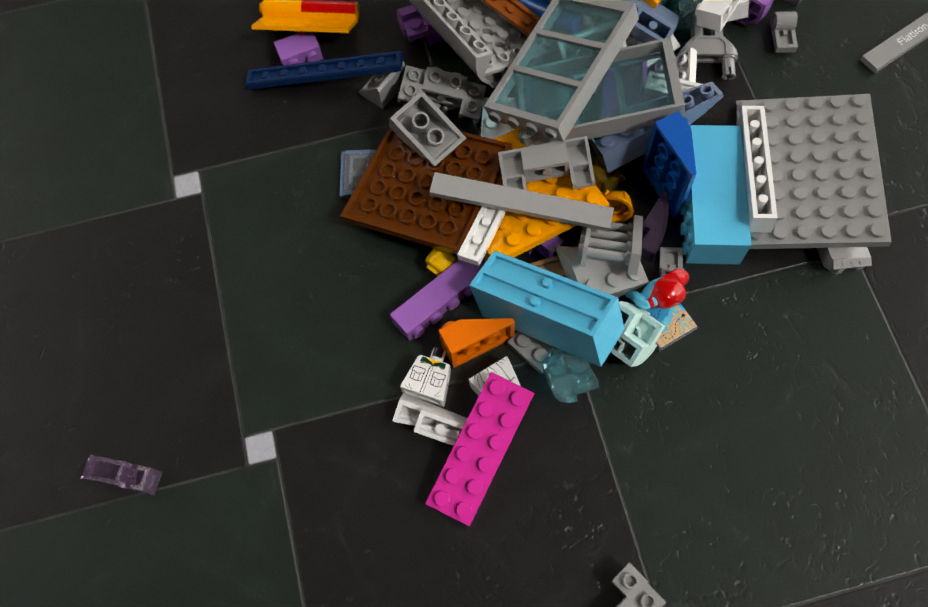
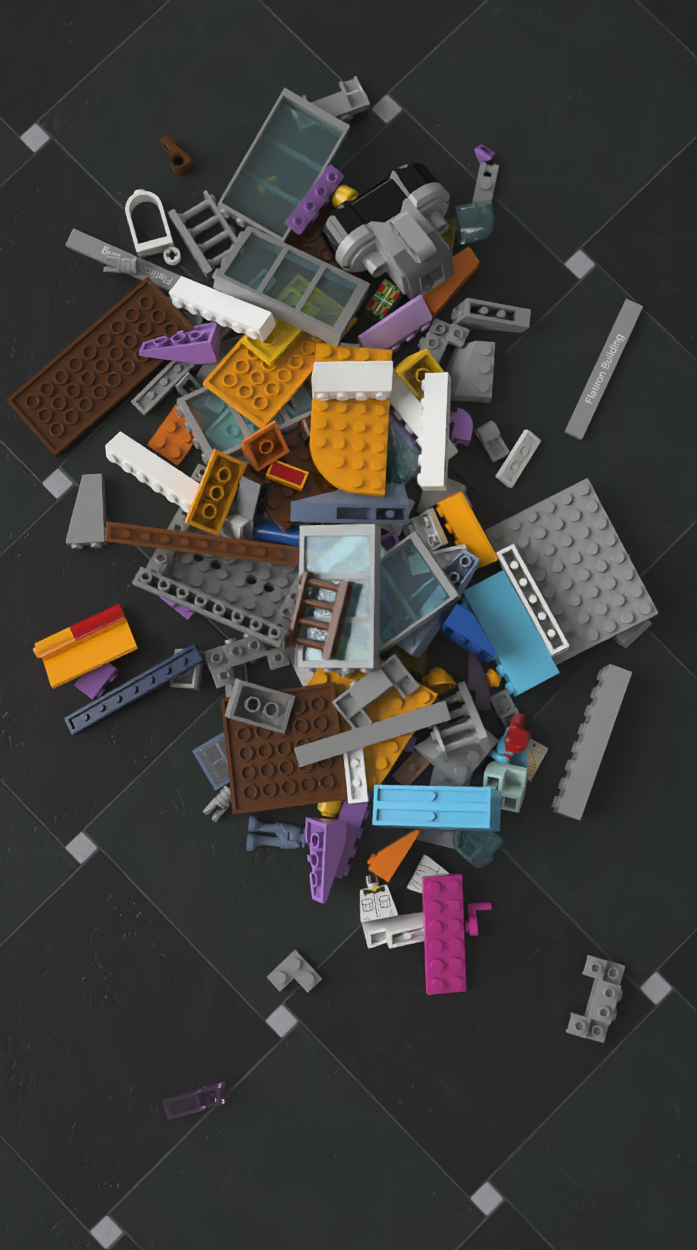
camera: 35 degrees left, 15 degrees up
none -> light grey hinge [203,785,232,822]
none -> sand blue piece [246,814,309,851]
none -> light grey plate [267,949,322,992]
none -> reddish brown fence [285,570,354,660]
none -> medium lavender wedge [305,817,347,903]
none -> light orange slope [435,491,499,569]
none -> dark pink plate [465,902,492,936]
none -> light orange plate [484,669,501,688]
none -> white plate [495,430,541,488]
none -> light grey brick [552,664,632,820]

